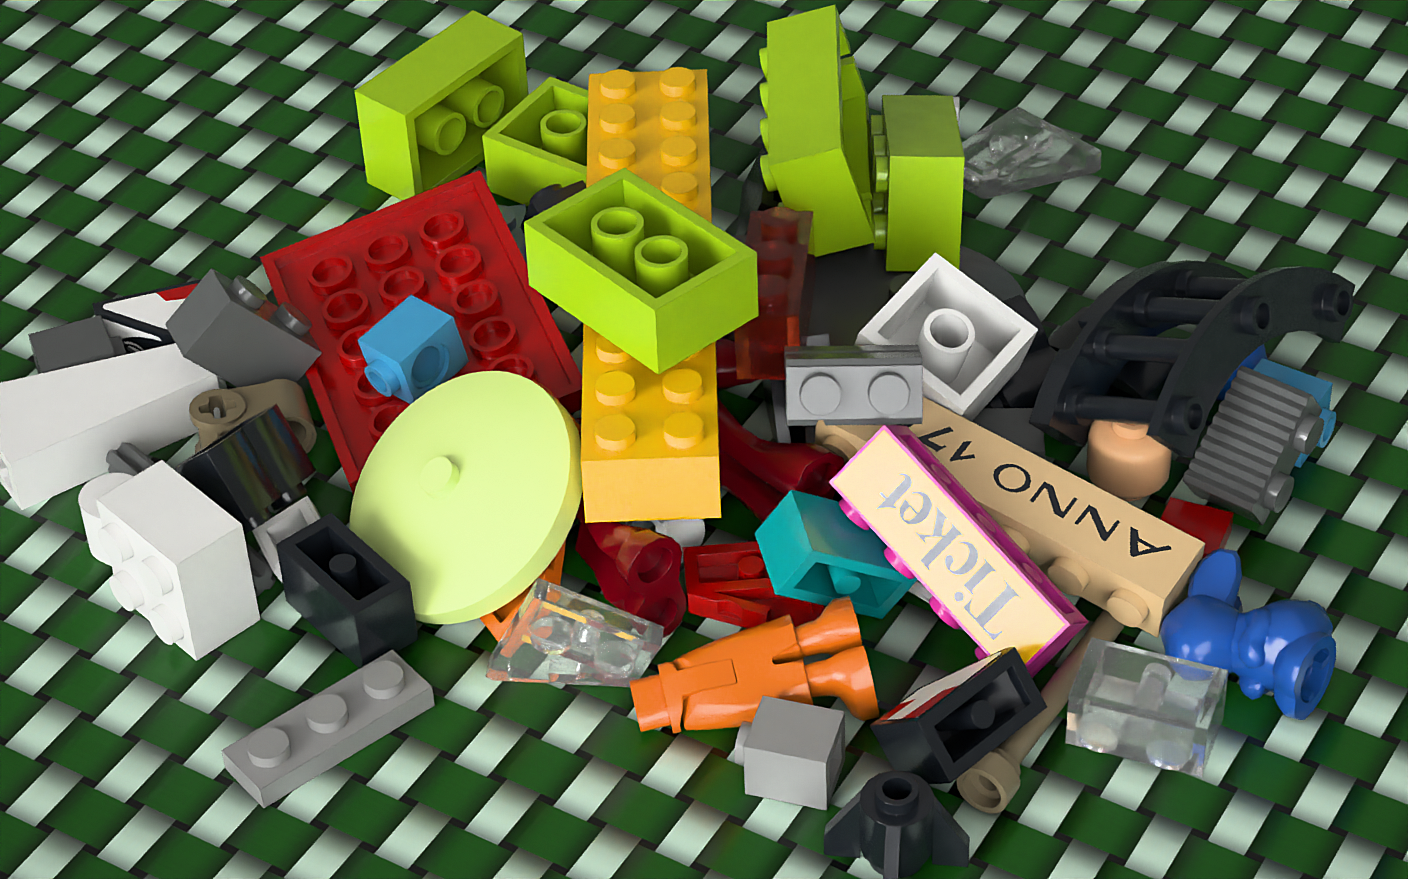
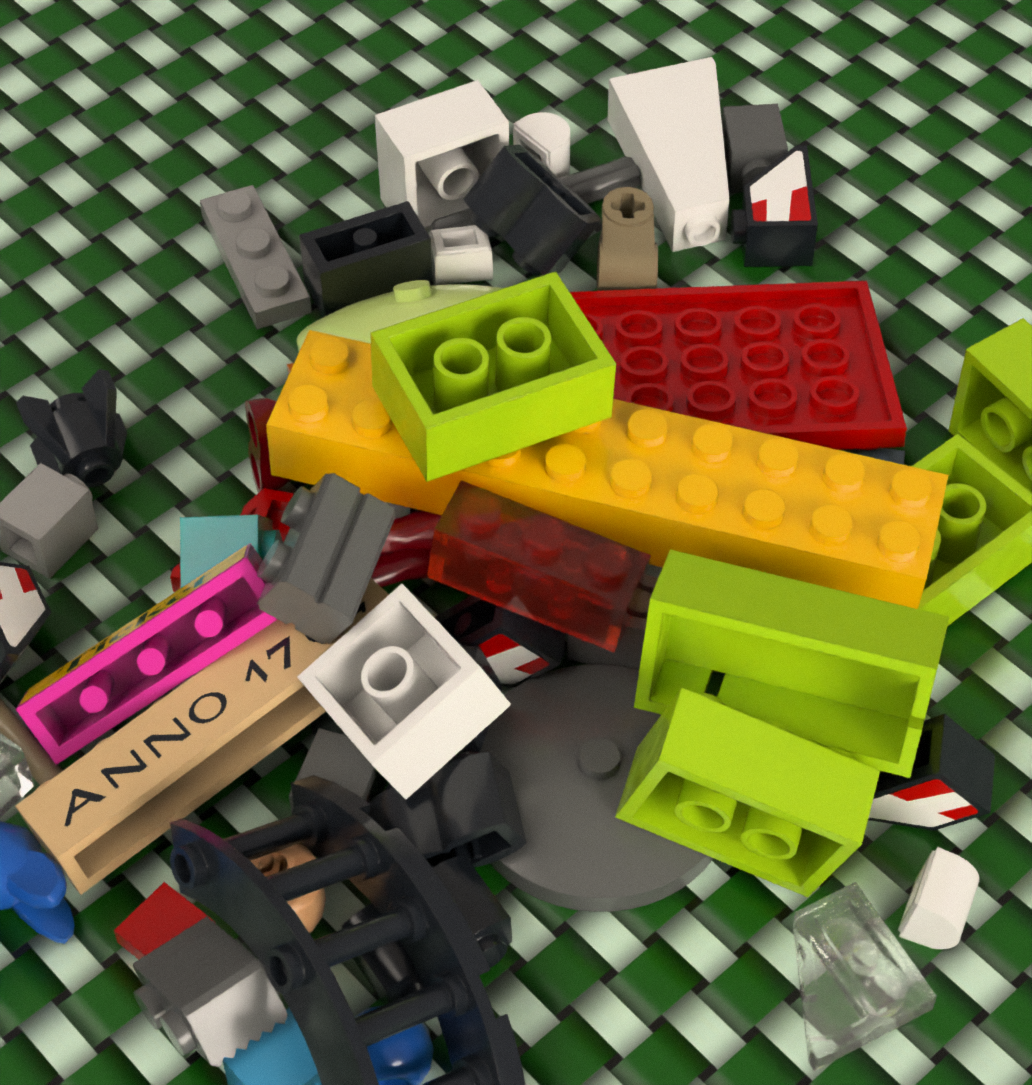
camera: 105 degrees right, 10 degrees up
dark grey brick [165,268,322,387] -> none
dark azure brick [358,295,469,405] -> none
clear wing [485,578,664,687] -> none
orange piece [629,596,879,734] -> none
none -> black brick [16,369,127,488]

